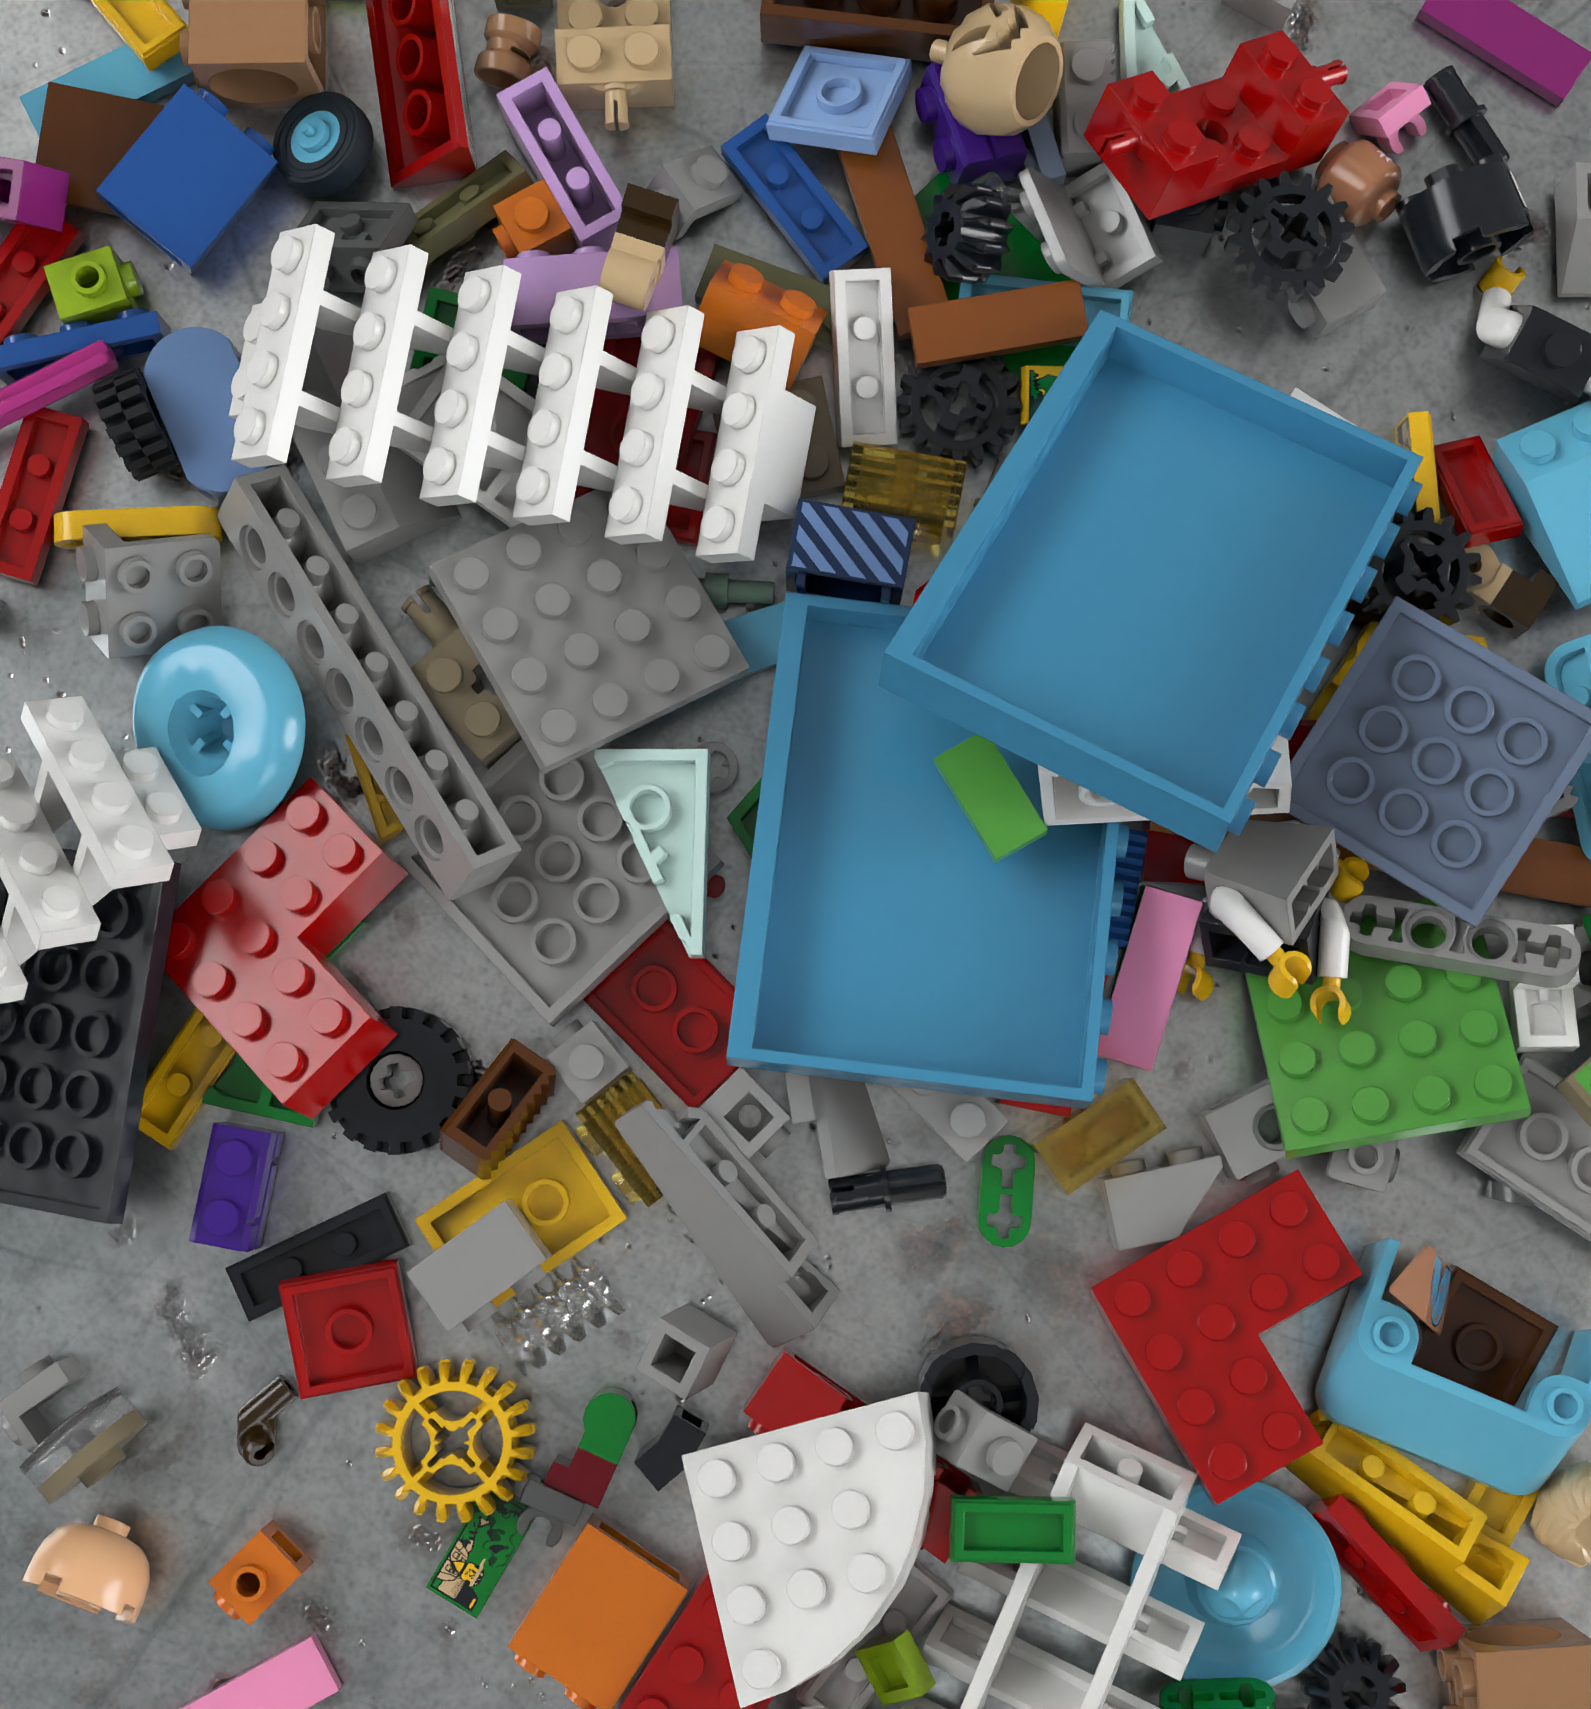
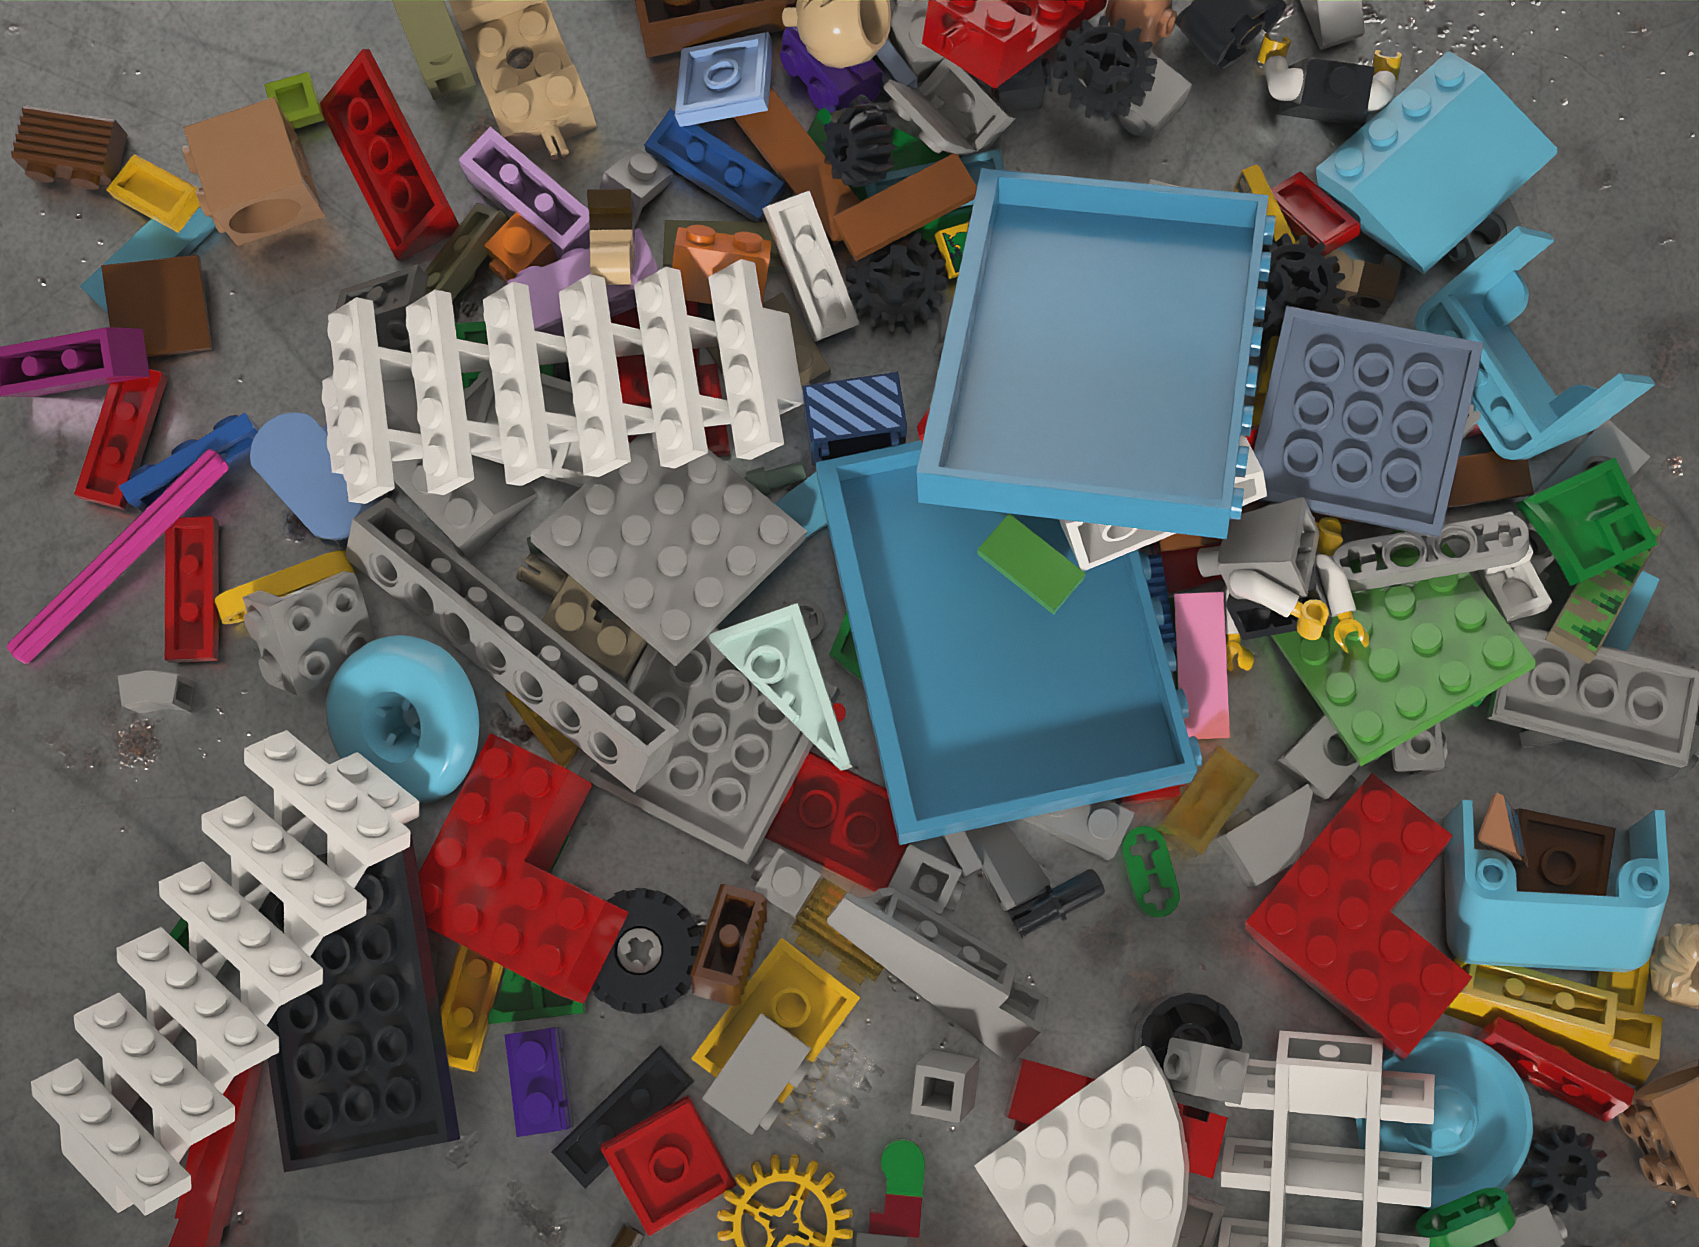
camera: 20 degrees left, 5 degrees down
lime brick [43,245,143,324] -> none
black tyre [92,366,181,482] -> none
blue brick [96,83,278,275] -> none
black wheel [273,91,374,196] -> none
medium nougat wheel [474,13,543,90] -> none
black piece [634,1405,709,1492] -> none
clear yellow brick [841,441,967,545] -> none
green tile [948,1494,1076,1564] -> none

